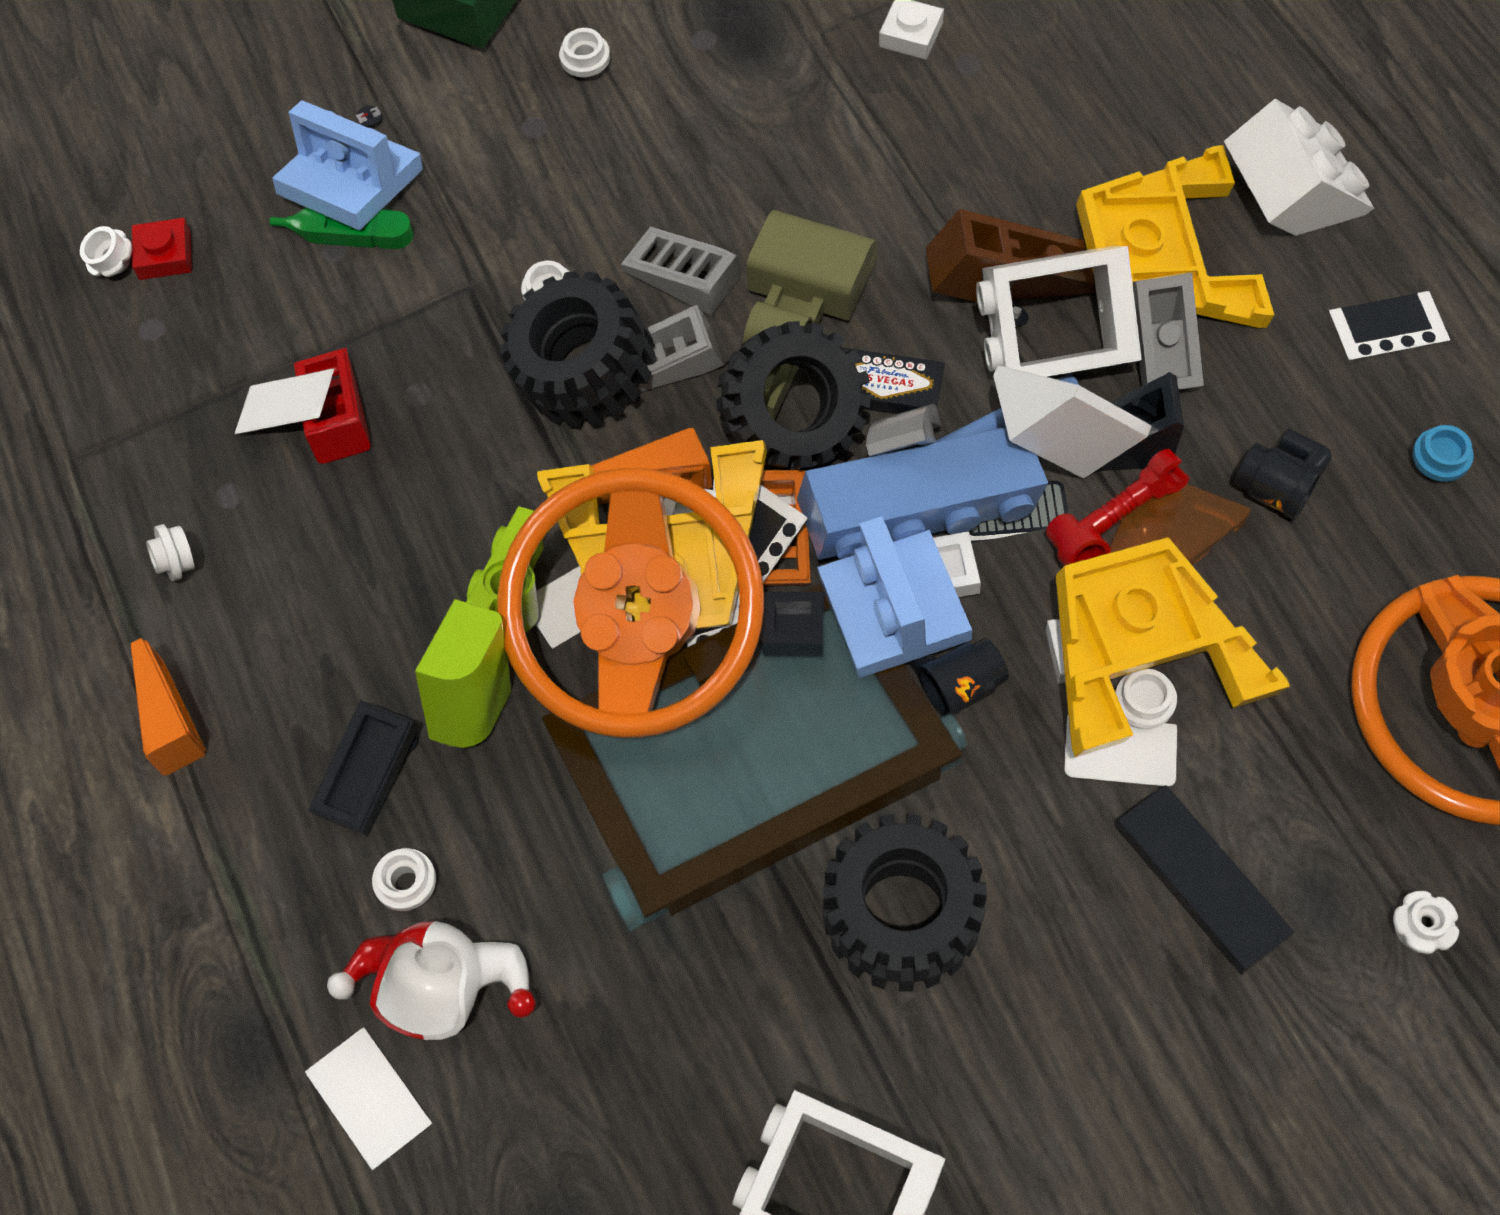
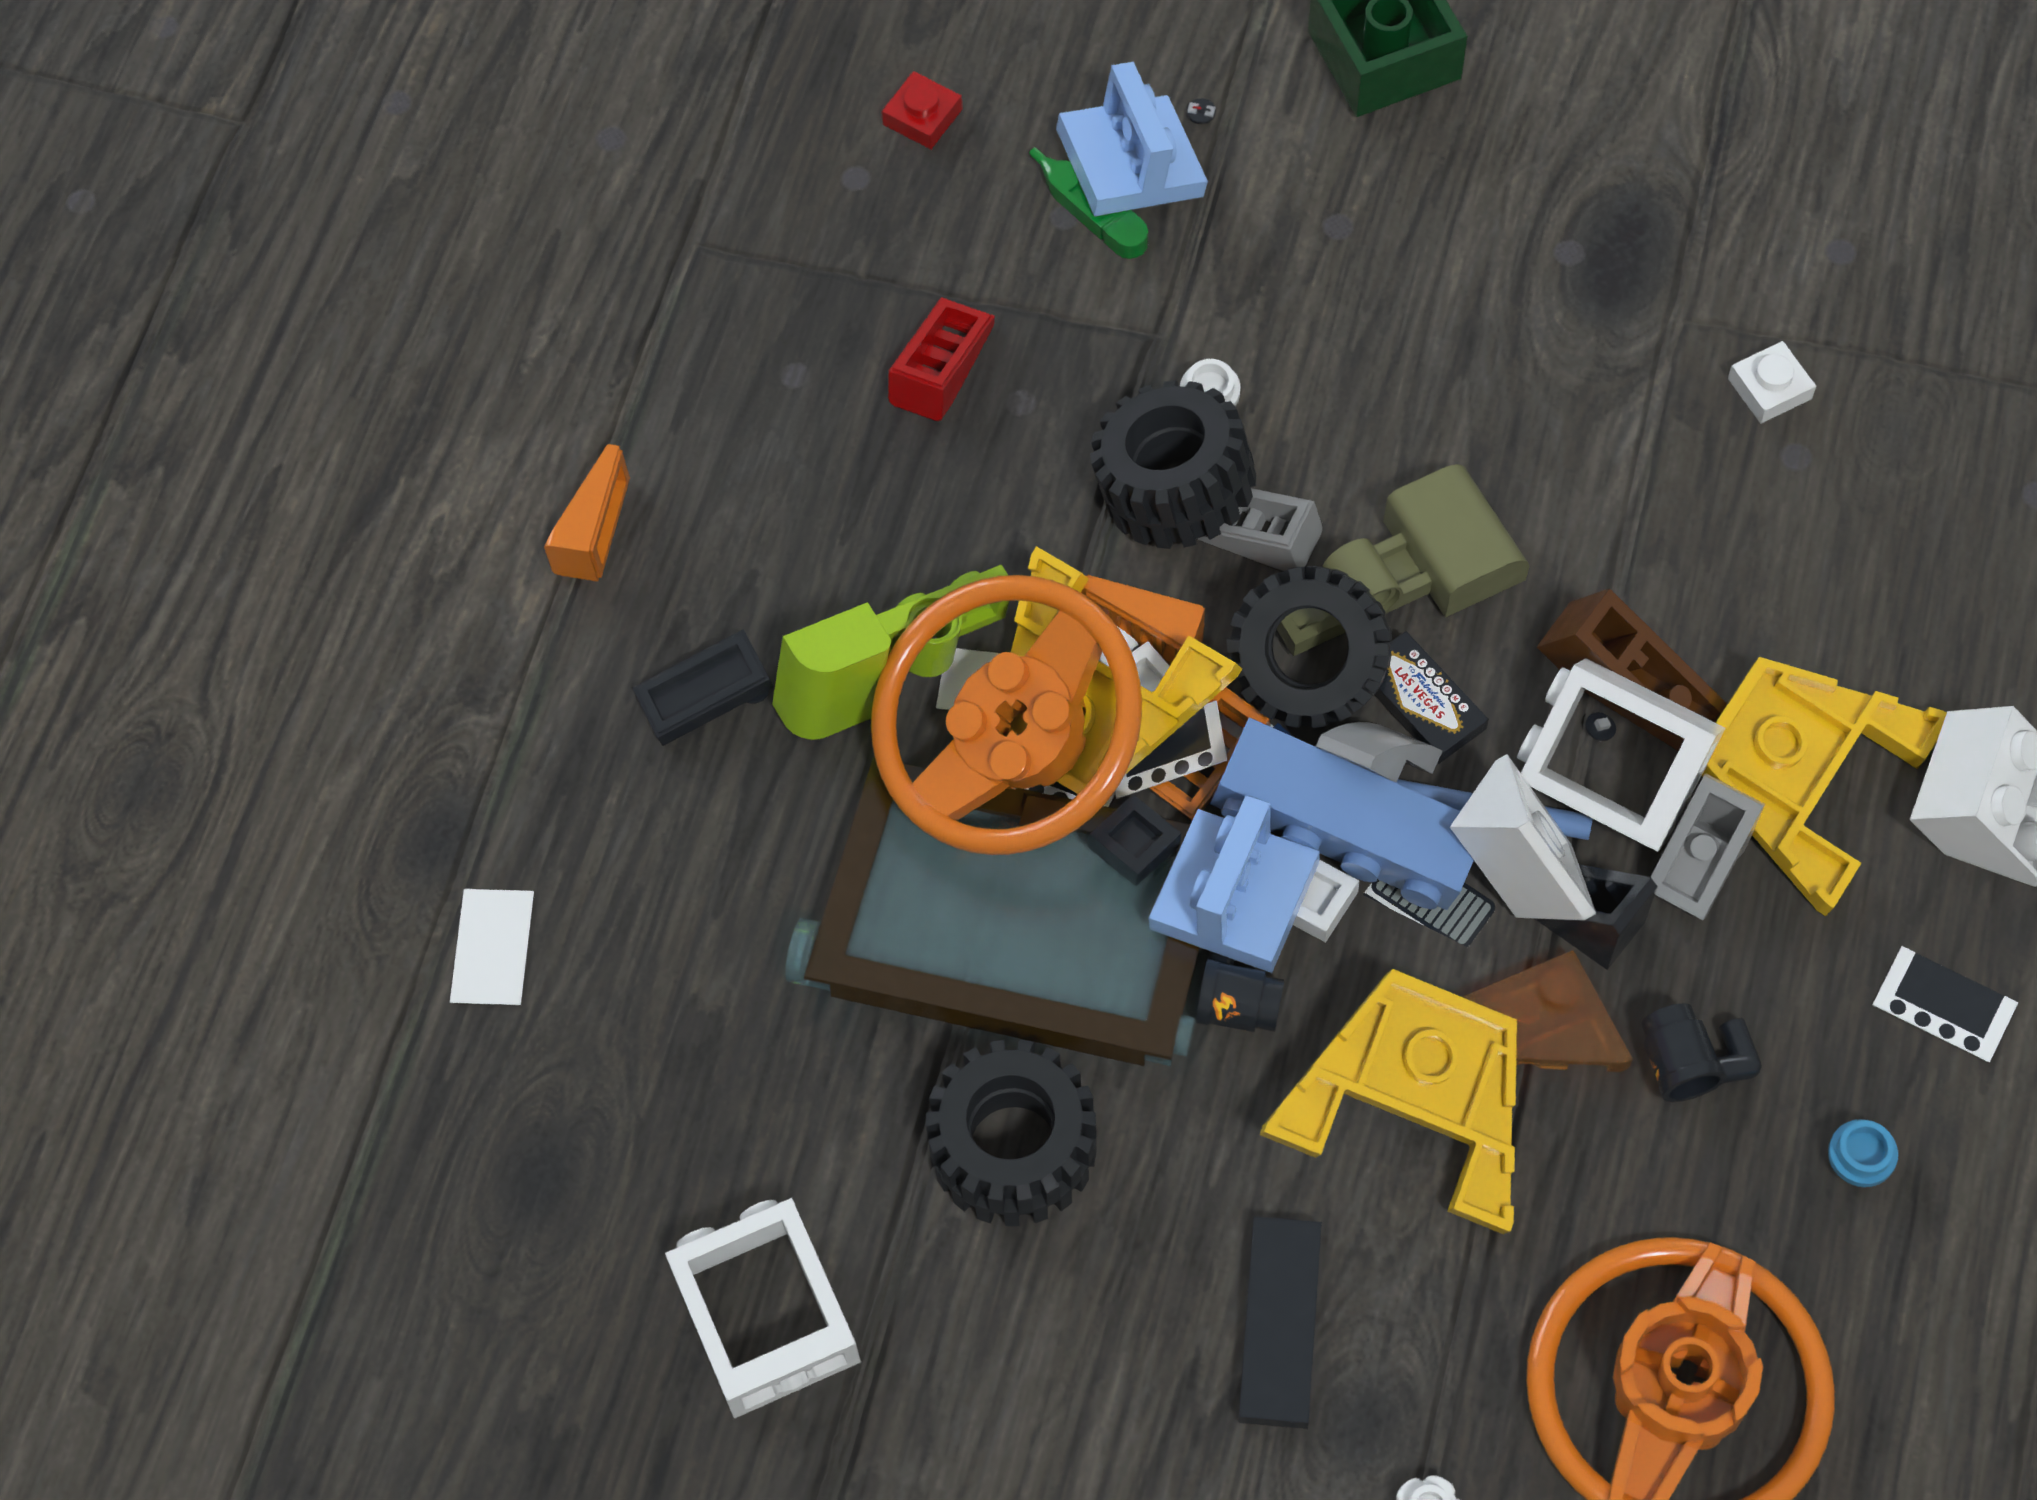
camera: 40 degrees right, 0 degrees up
white plate [80,226,133,277] -> none
white plate [146,524,194,582] -> none
white sticker [234,369,334,434] -> none
white piece [327,921,536,1040] -> none
white plate [372,848,436,911] -> none
white plate [559,28,610,77] -> none
light grey slope [621,227,740,316] -> none
red brick [1046,449,1190,566] -> none
white sticker [1064,714,1177,786] -> none
white plate [1115,669,1177,729] -> none

